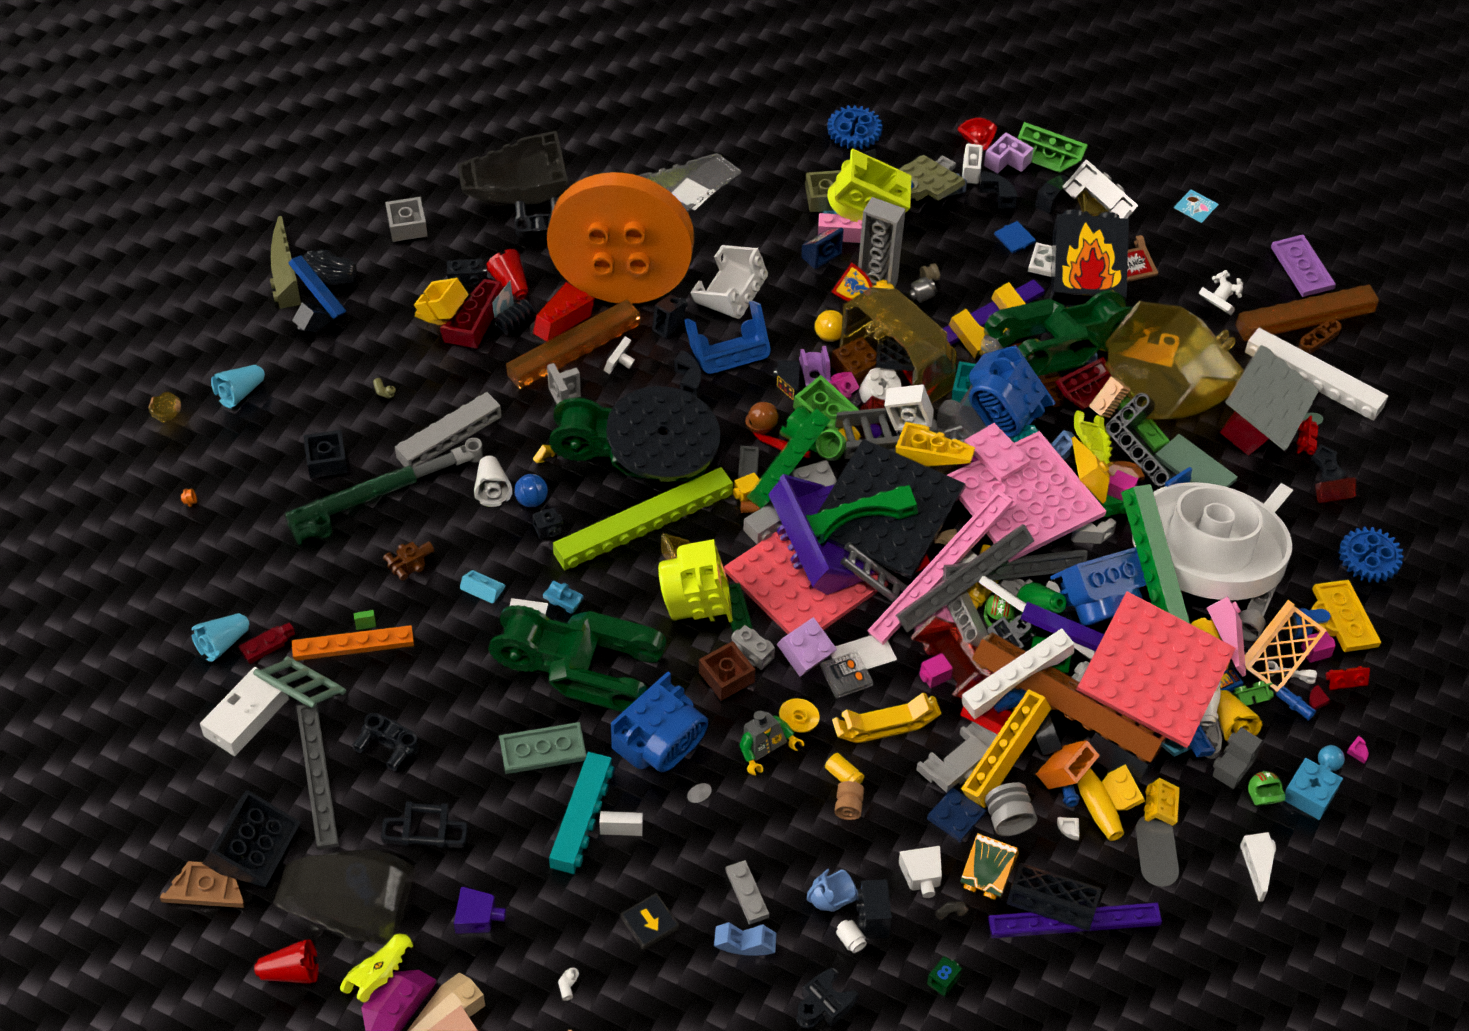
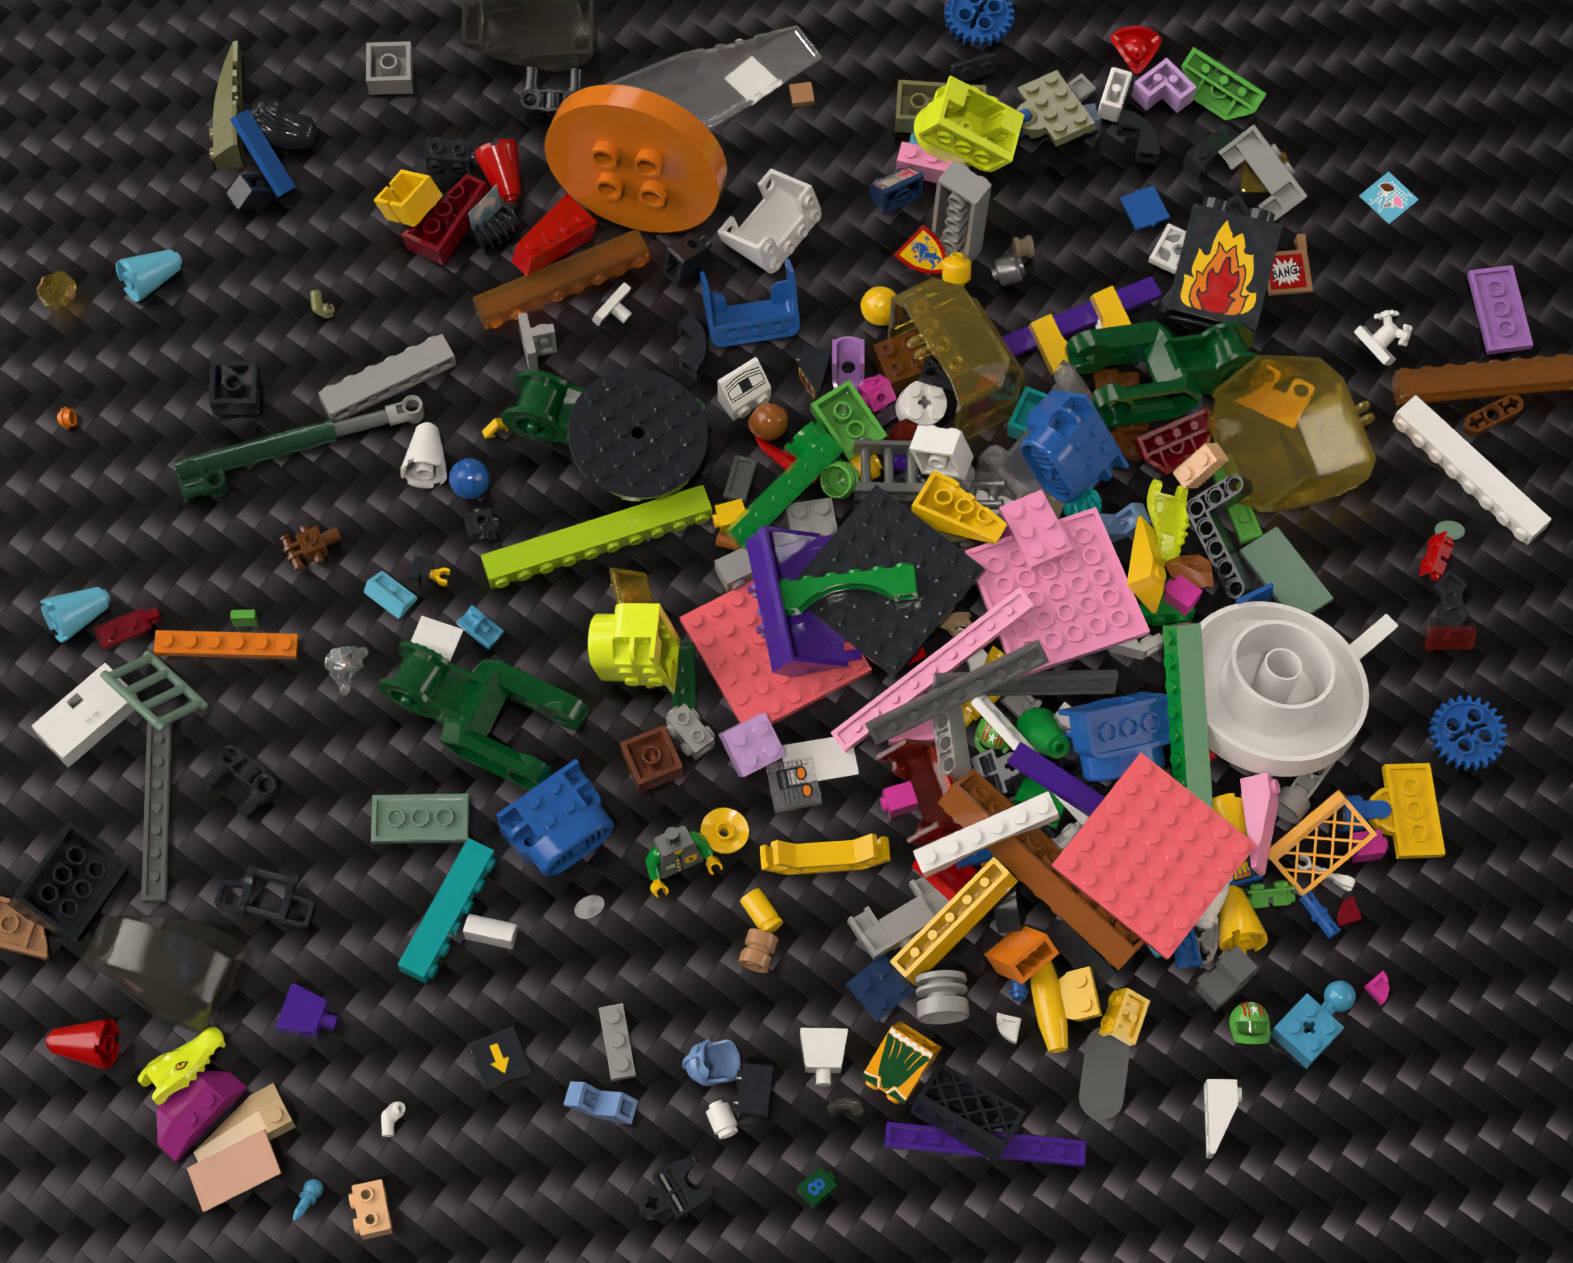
camera: 10 degrees right, 15 degrees up
flat silver bar [840,543,908,602] -> none
light grey piece [1220,345,1318,456] -> none
red hinge [1326,666,1370,690] -> none
none -> clear rock [325,646,368,695]
none -> black piece [409,555,450,586]
none -> white slope [718,357,771,421]
none -> medium nougat tile [789,82,815,107]

